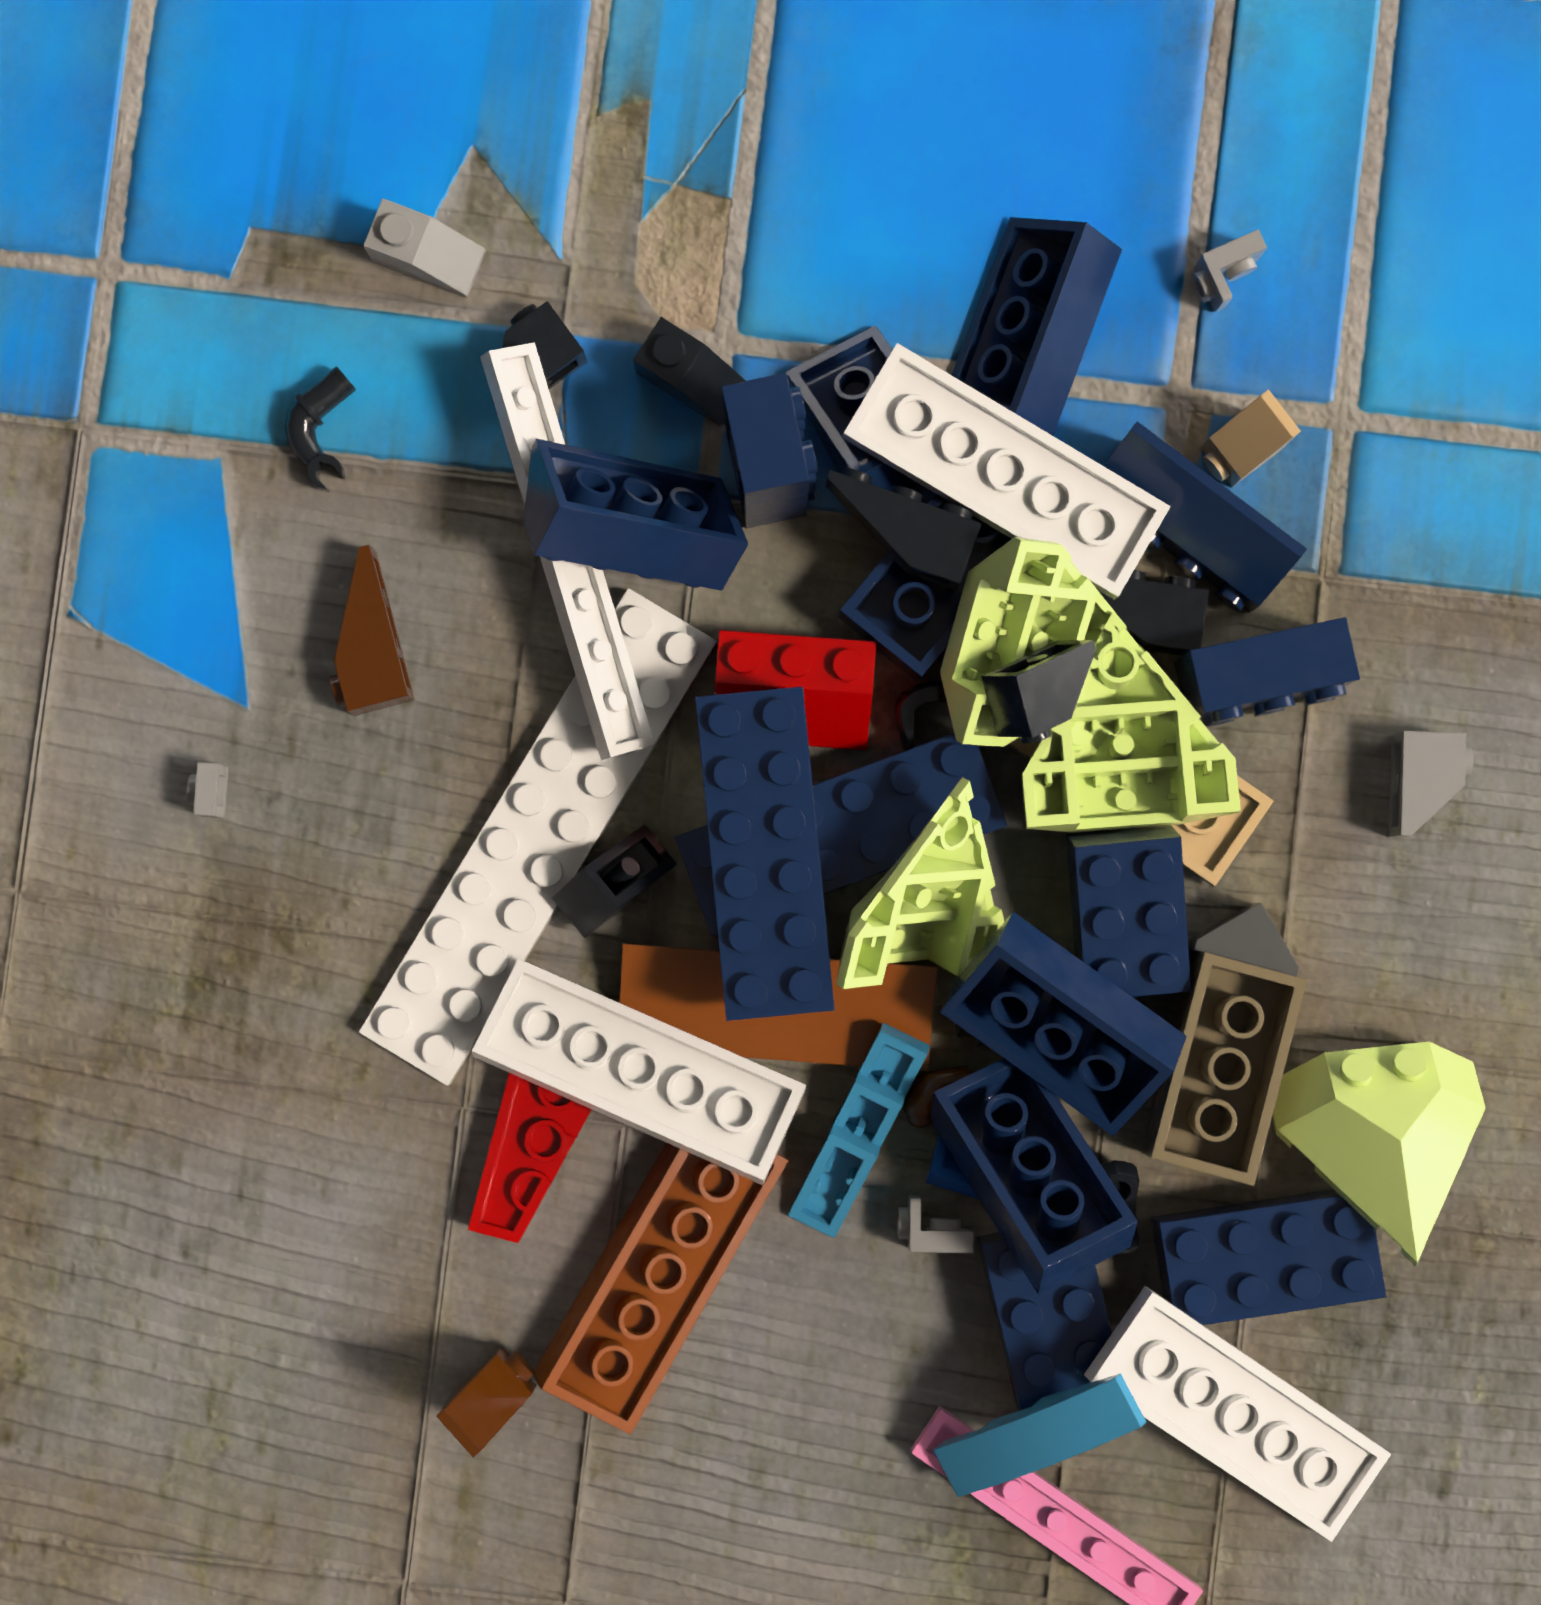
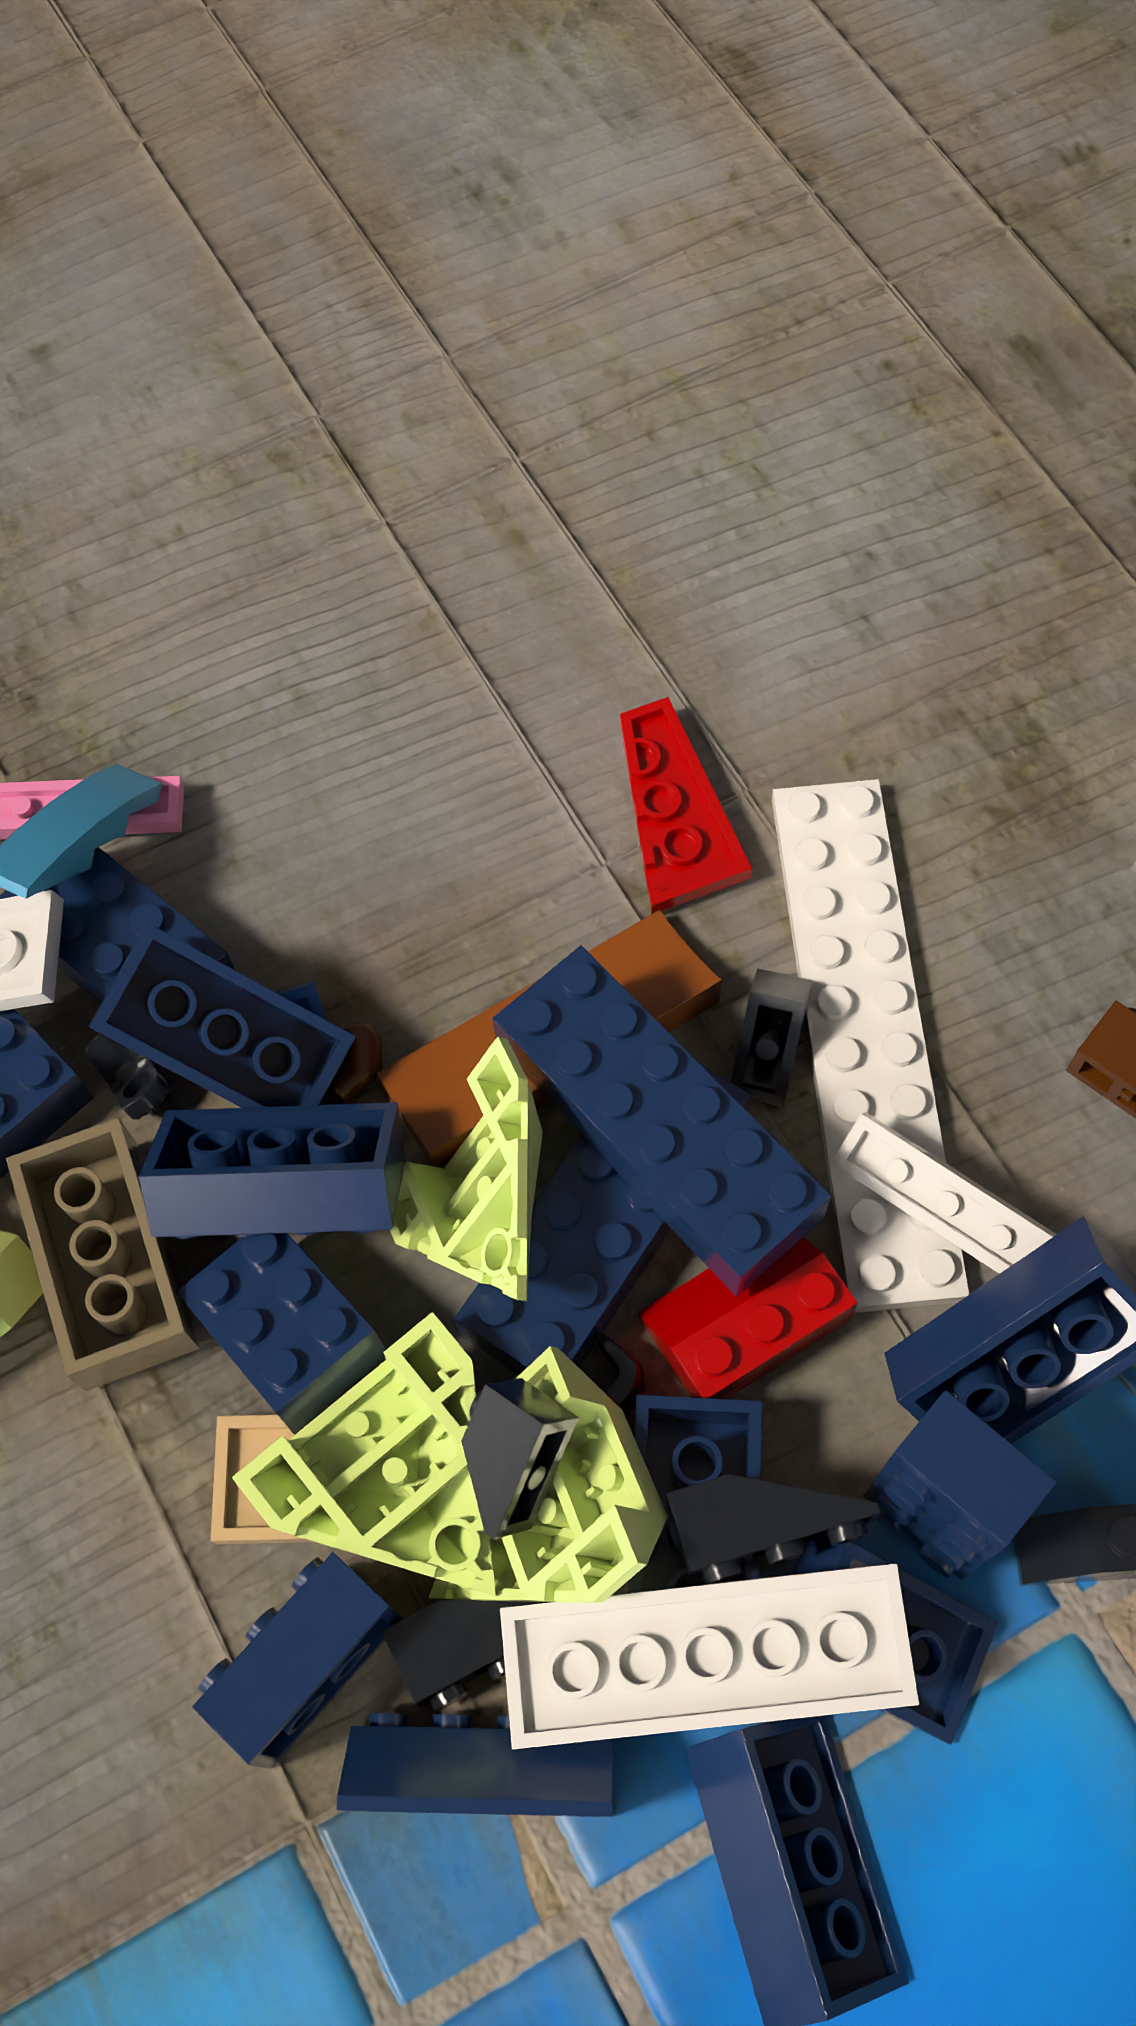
camera: 150 degrees right, 20 degrees down
reddish brown slope [436,1347,537,1458] -> none
white plate [472,959,806,1185] -> none
dark orange arch [534,1143,789,1435] -> none
dark azure slope [787,1023,930,1238] -> none
light grey bracket [897,1195,974,1253] -> none
dark grey slope [1188,903,1299,977] -> none
tan slope [1201,389,1301,487] -> none
light grey slope [1389,731,1474,838] -> none

